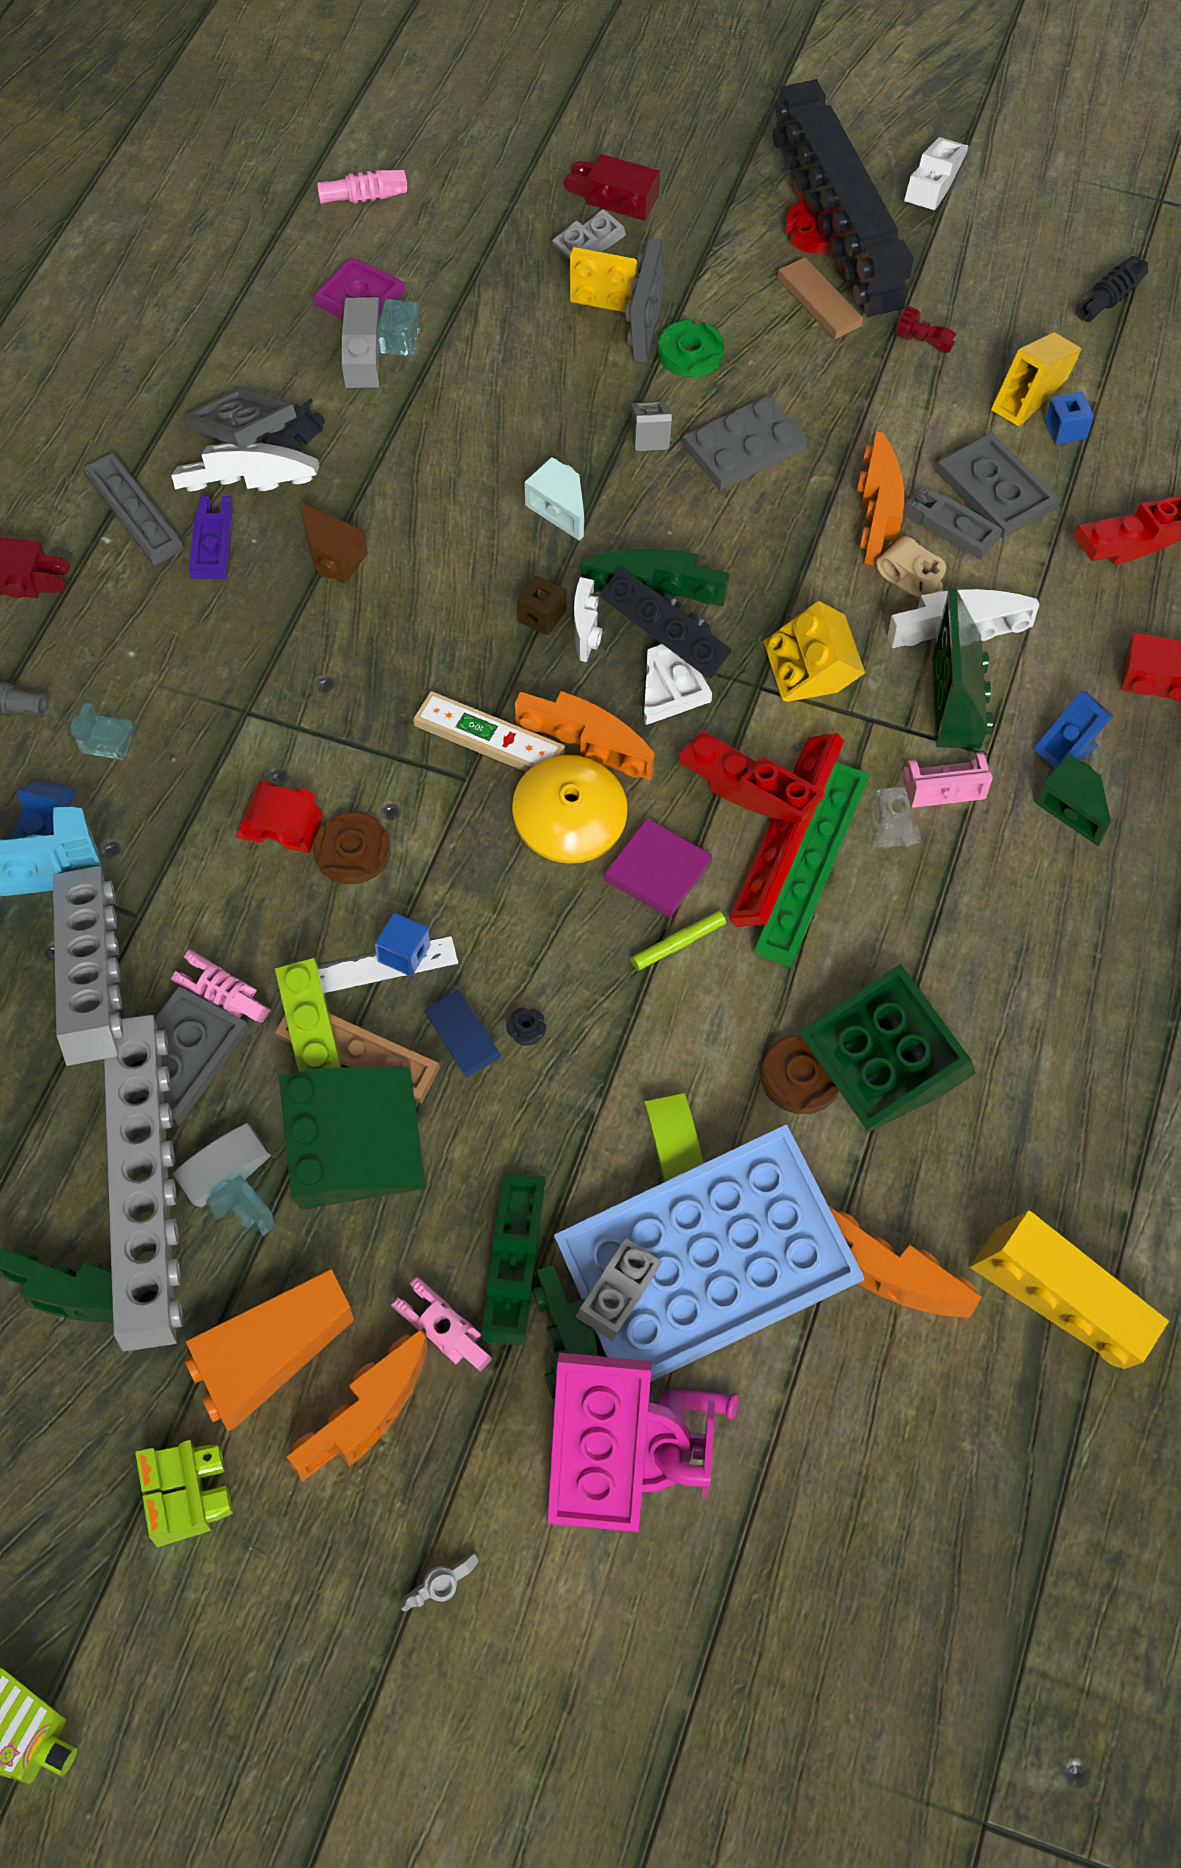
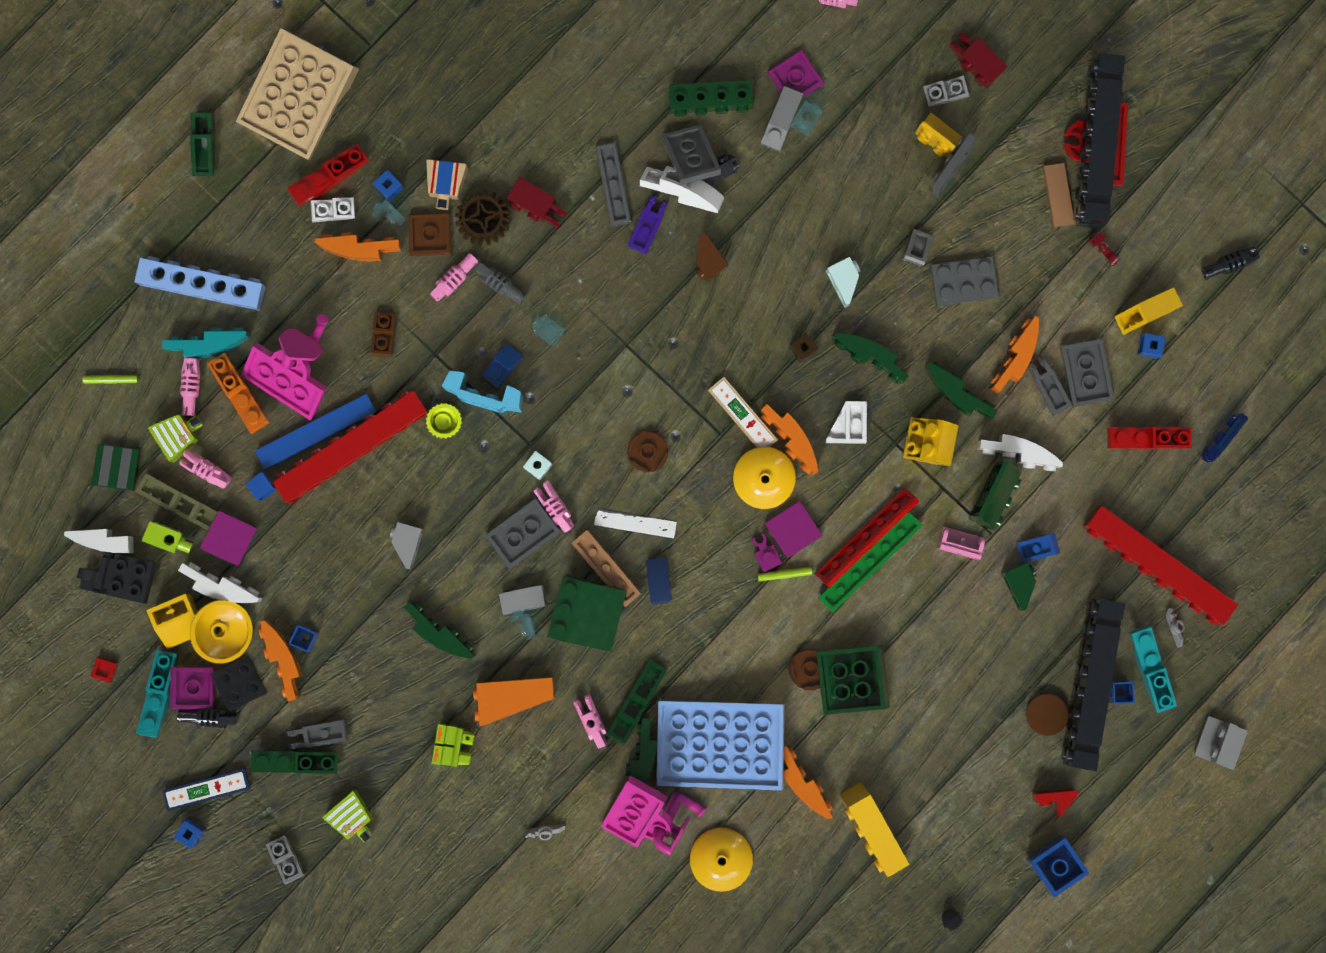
camera: 20 degrees right, 25 degrees up
light grey brick [53,866,124,1066] -> none
light grey brick [104,1015,183,1352] -> none
red cylinder [236,781,323,853] -> none
lime plate [275,958,342,1072] -> none
orange slope [286,1330,428,1482] -> none
blue piece [374,913,430,977] -> none
black plate [506,1007,547,1046] -> none
white slope [574,577,602,662] -> none
light grey slope [575,1238,662,1341] -> none
black bracket [600,568,731,679] -> none
lime slope [644,1093,704,1183] -> none
green tile [658,320,724,378] -> none
red slope [679,730,825,822] -> none
clear plate [872,787,922,849] -> none
tan piece [876,536,946,601] -> none
white slope [904,137,968,210] -> none
none -> light aqua piece [523,451,552,480]
none -> dark green brick [669,80,753,117]
none -> yellow dish [690,827,753,891]
none -> magenta plate [752,533,782,572]
none -> dark green slope [925,361,997,420]

